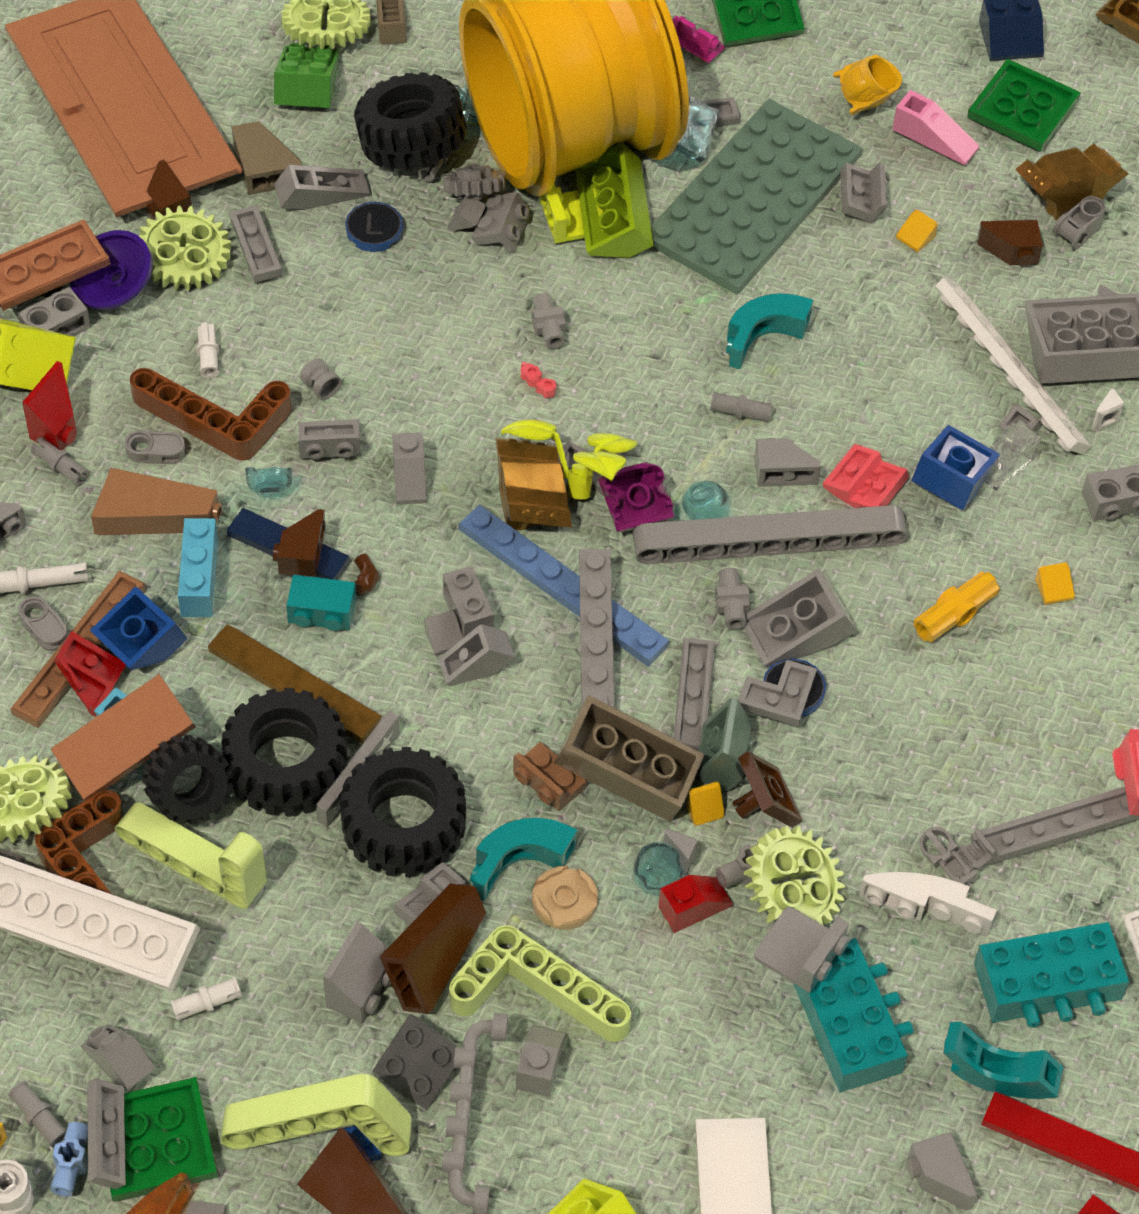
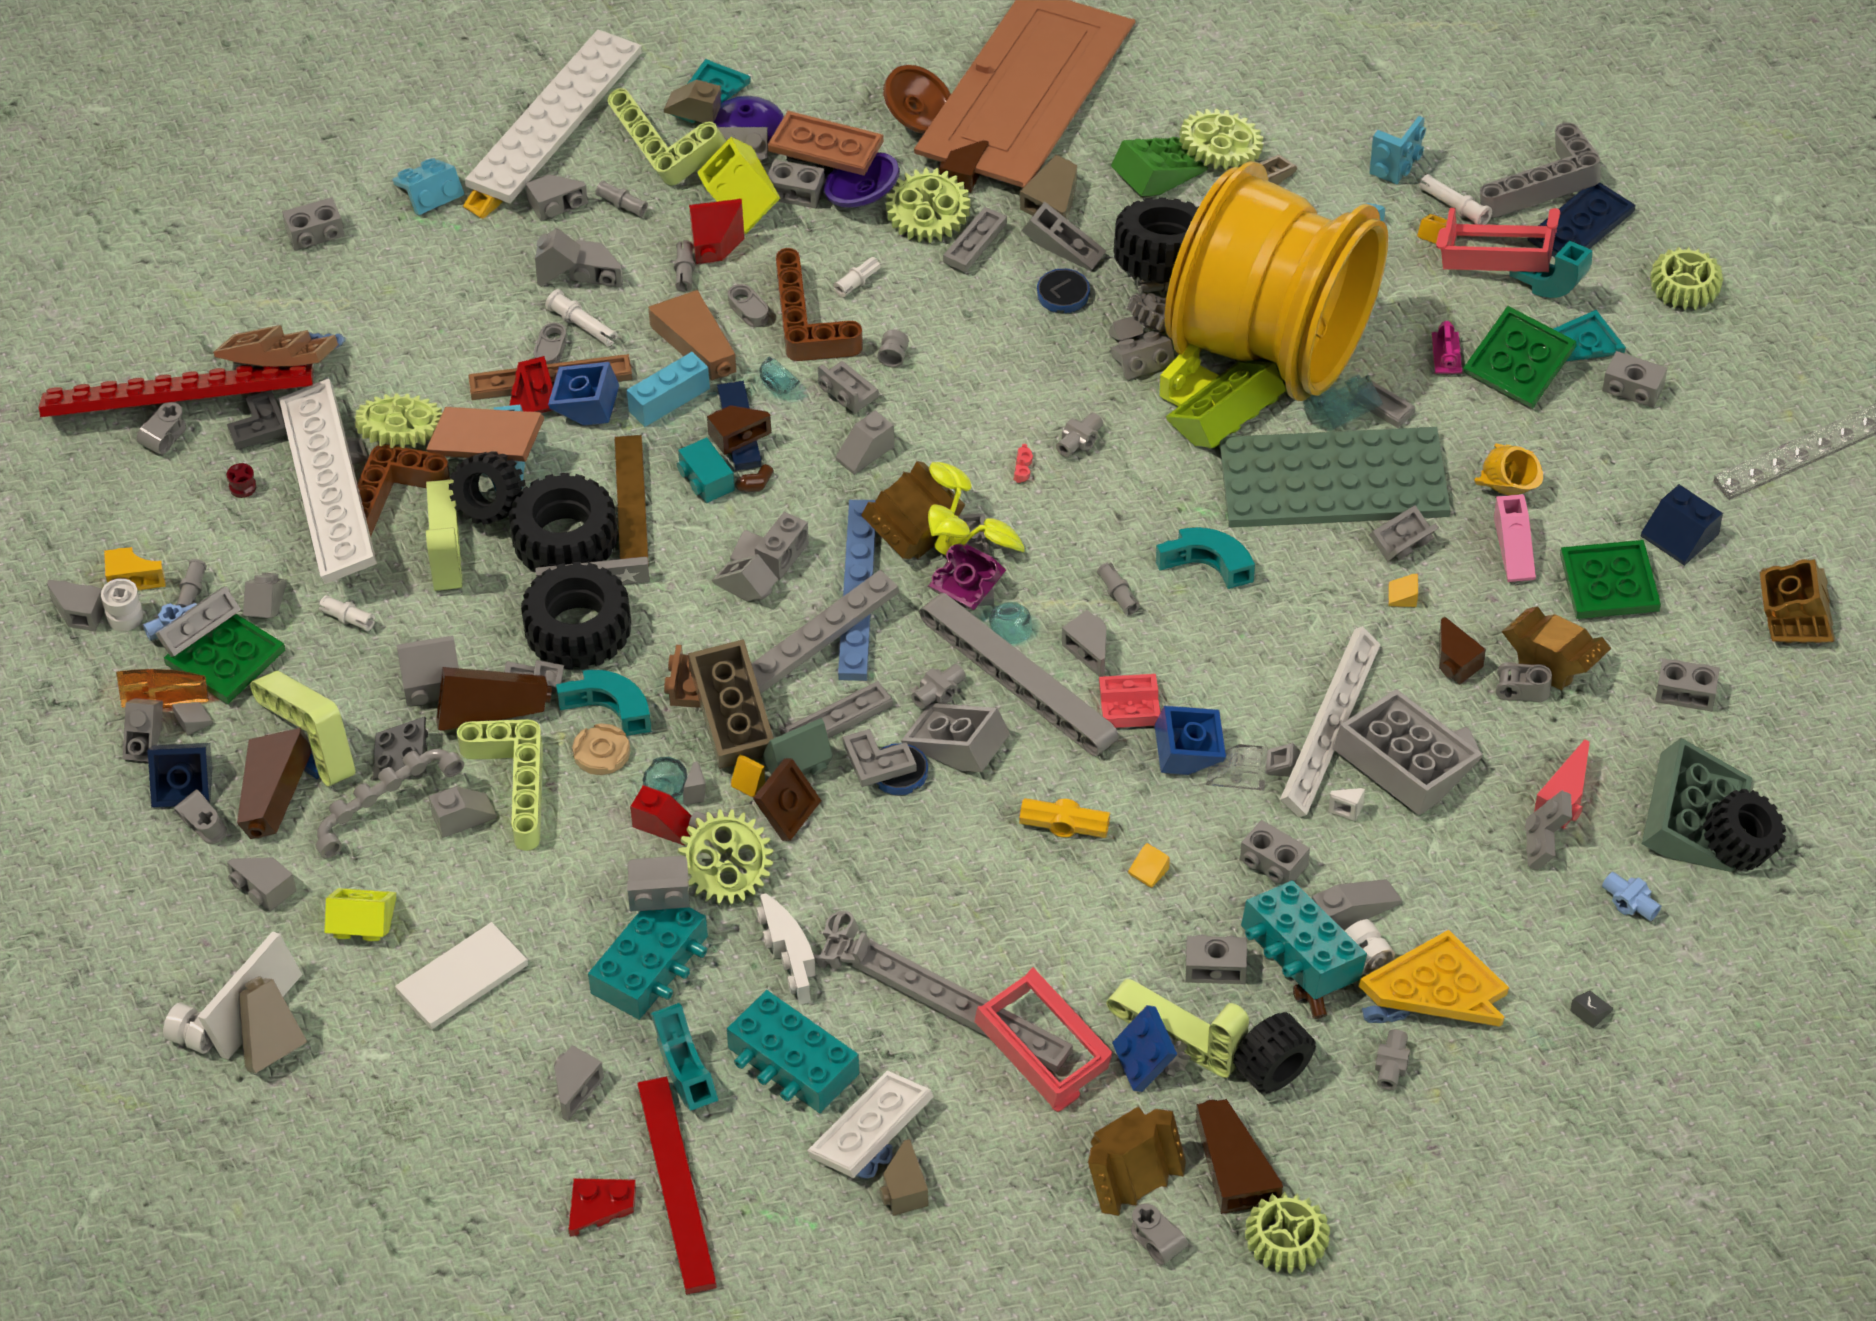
camera: 55 degrees right, 5 degrees down
none -> dark orange dish [883,65,951,134]

